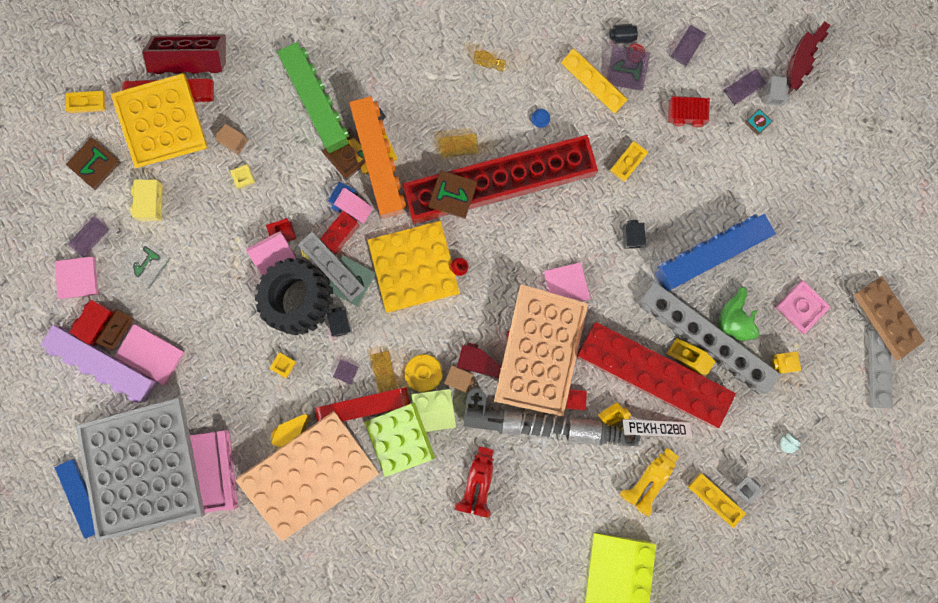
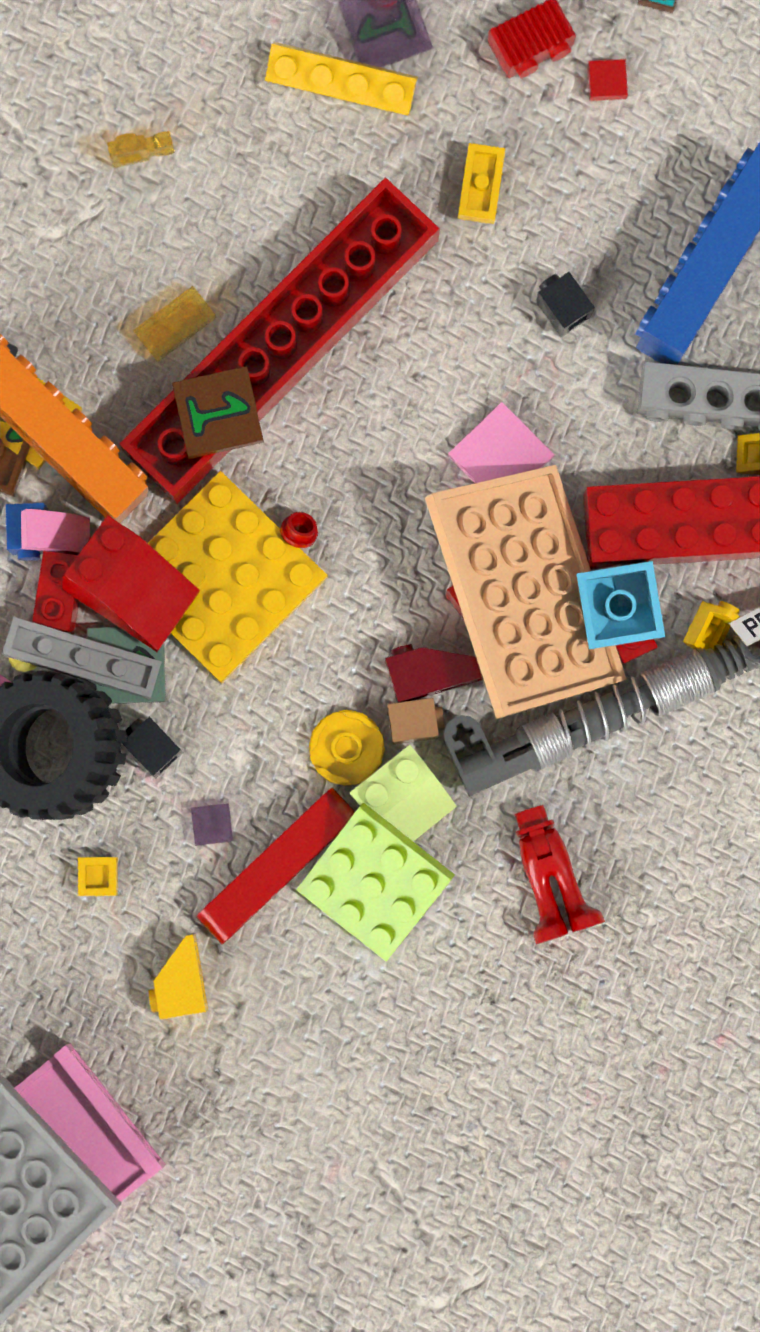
camera: 35 degrees left, 0 degrees up
light nougat plate [235,411,379,541] -> none
clear yellow plate [370,350,398,393] -> none
blue plate [532,109,550,128] -> none
none -> red slope [61,515,200,652]
none -> medium azure slope [576,561,665,650]
none -> red tile [587,59,628,101]

